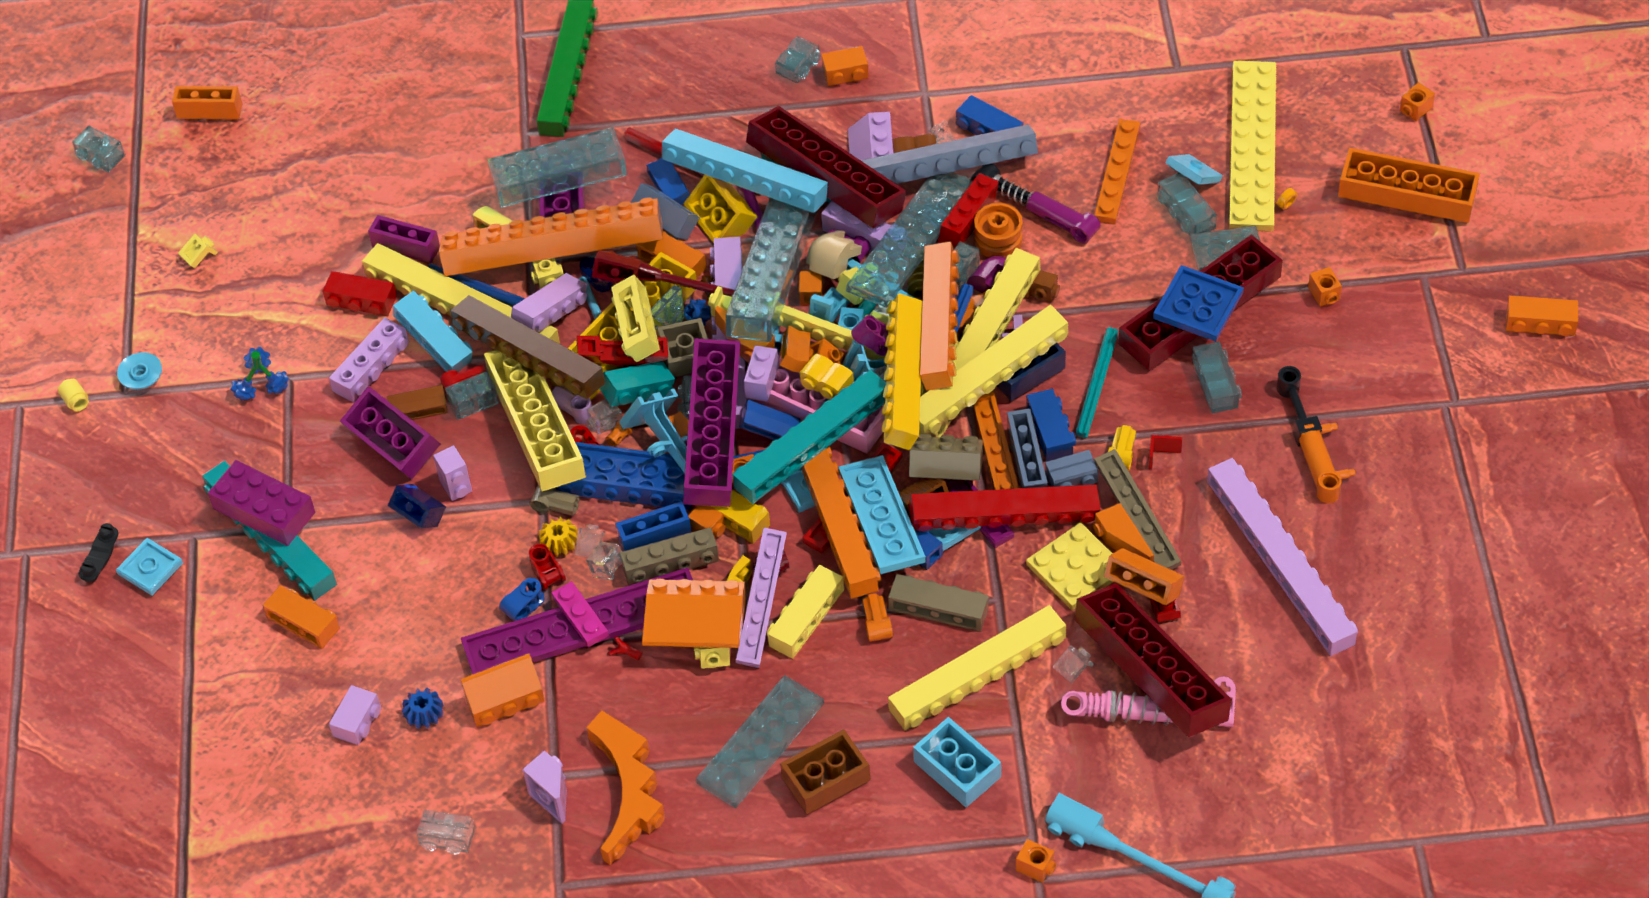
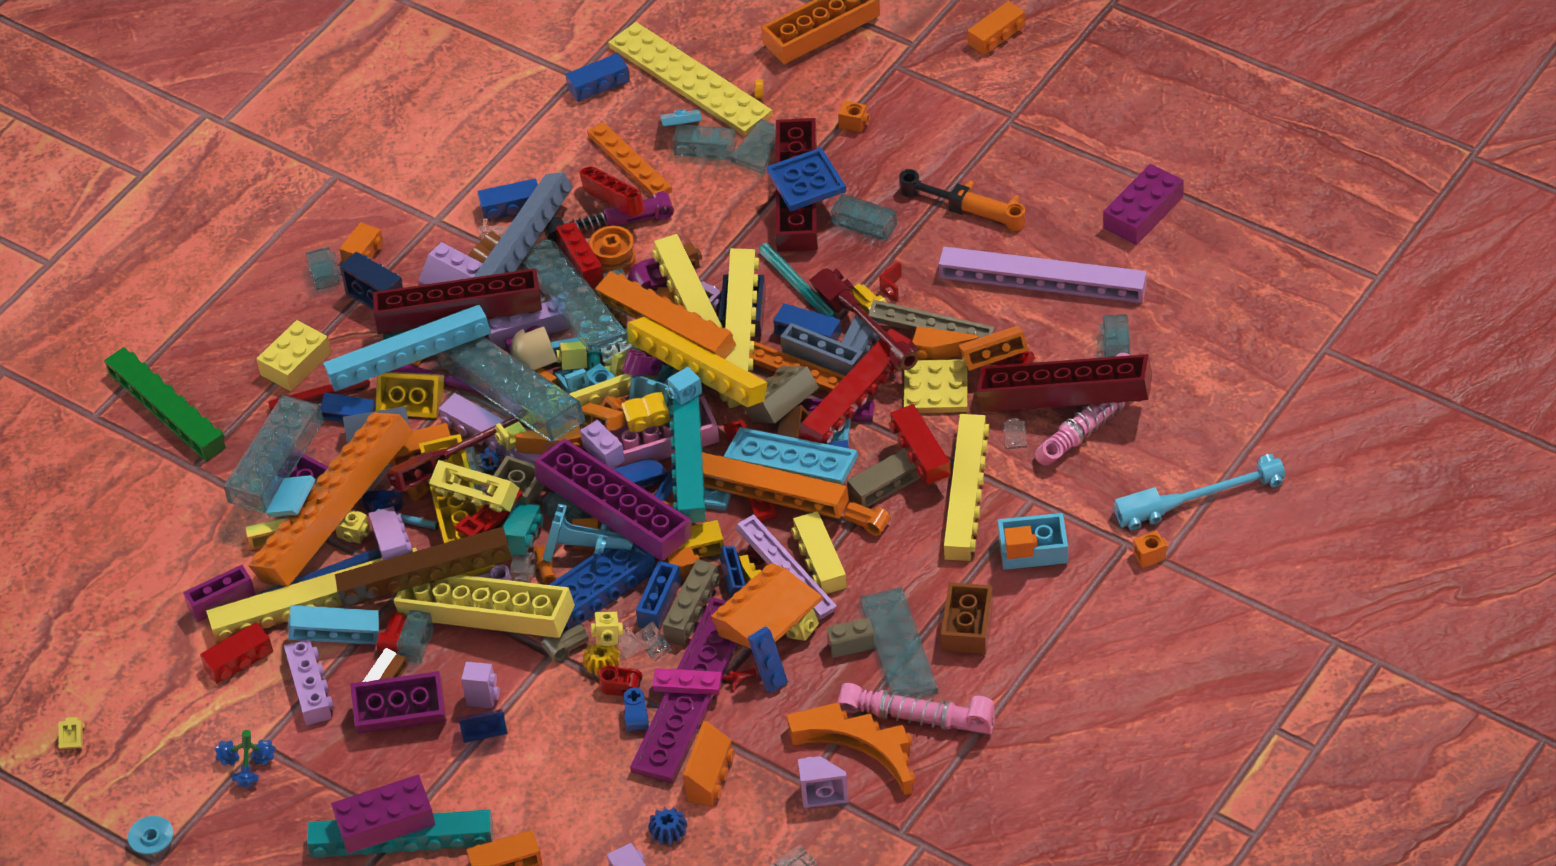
camera: 50 degrees left, 5 degrees down
none -> light yellow brick [256,320,331,392]
none -> medium azure tile [266,475,316,517]
none -> dark blue brick [340,252,403,310]
none -> blue brick [565,53,630,102]
none -> red beam [579,166,645,216]
none -> light yellow brick [591,612,623,646]
none -> medium azure brick [667,367,702,405]
none -> blue piece [719,546,745,599]
none -> blue plate [747,626,788,694]
none -> dark red bar [809,268,919,371]
none -> dark tan brick [826,617,875,658]
none -> bright pink piece [837,683,995,735]
none -> red brick [889,404,951,485]
none -> orange brick [1004,526,1037,559]
none -> clear light blue brick [1099,314,1130,357]
none -> magenta brick [1103,164,1184,245]

